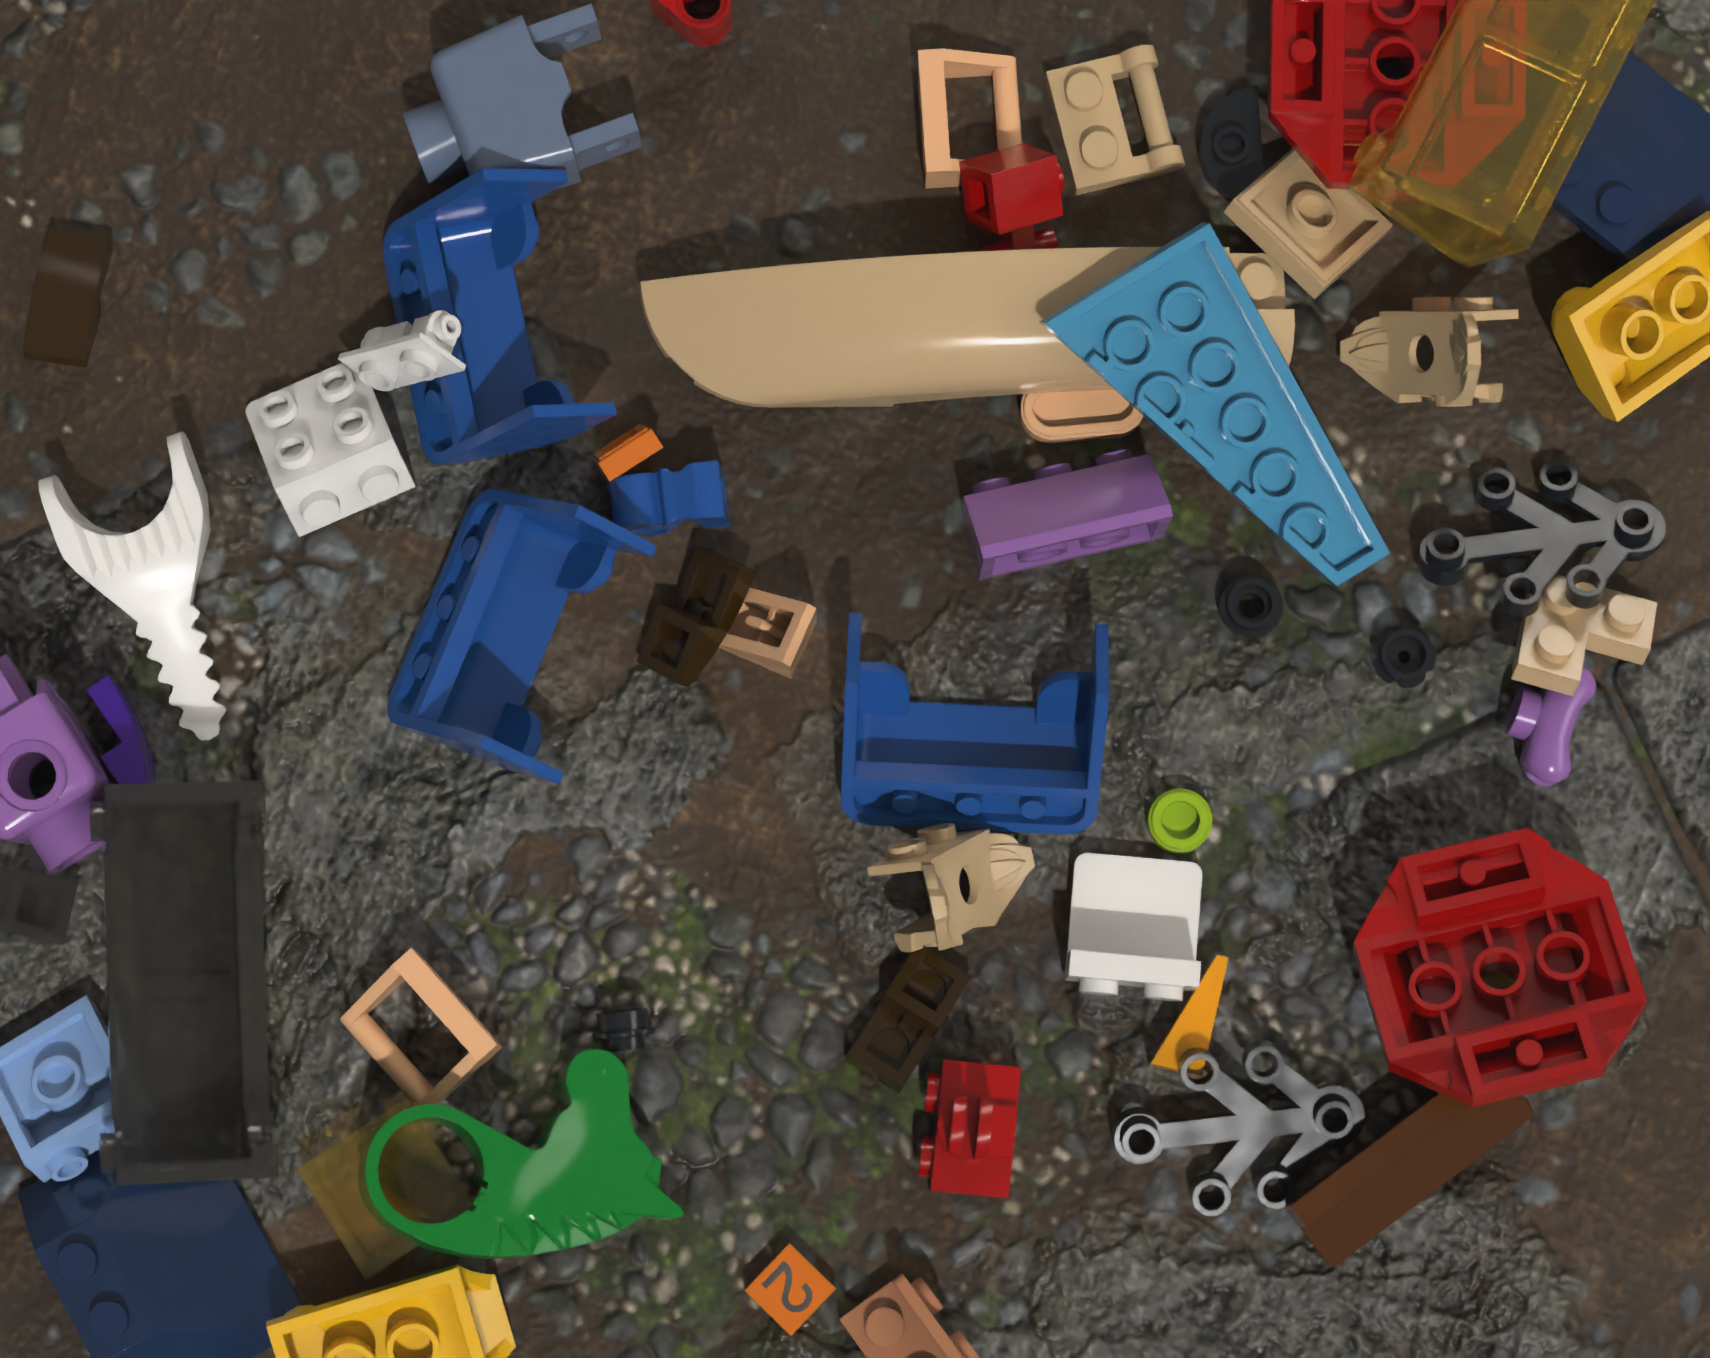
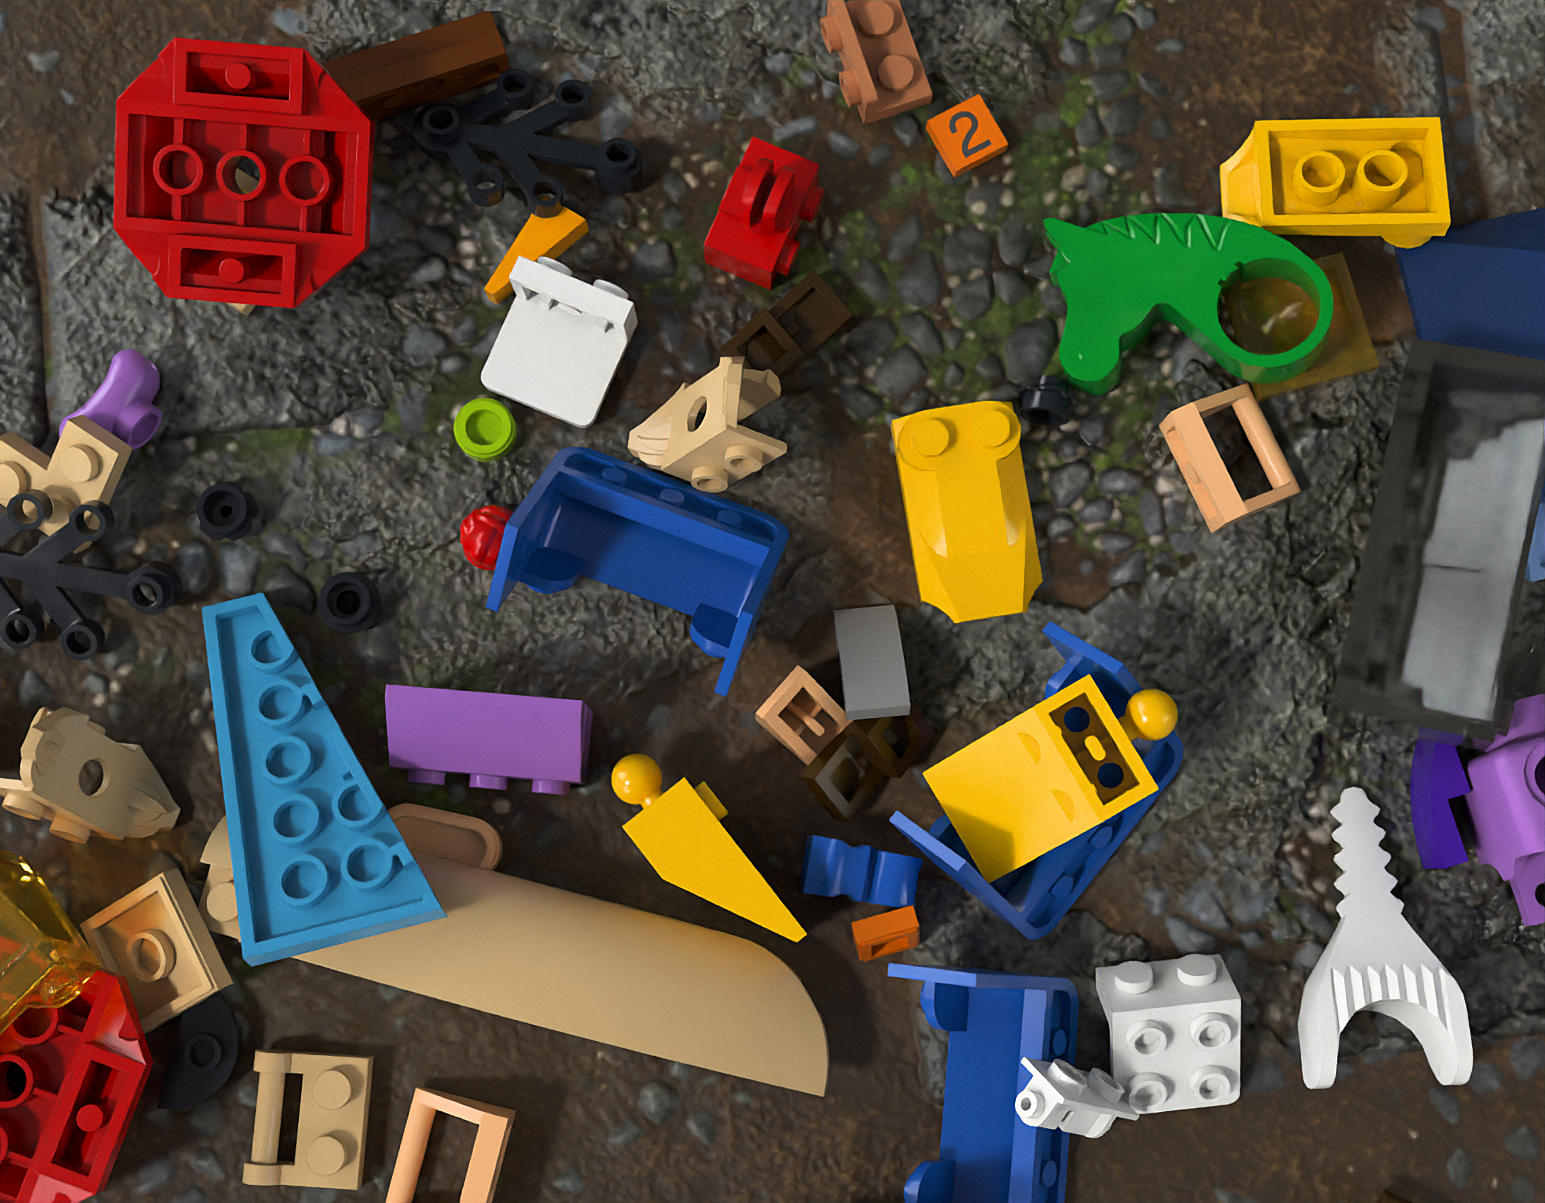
camera: 165 degrees left, 0 degrees up
red brick [959,143,1064,251] -> none
none -> red piece [460,505,514,570]
none -> yellow slope [611,754,807,942]
none -> light grey slope [833,605,911,720]
none -> yellow slope [891,401,1043,624]
none -> yellow slope [922,674,1178,883]

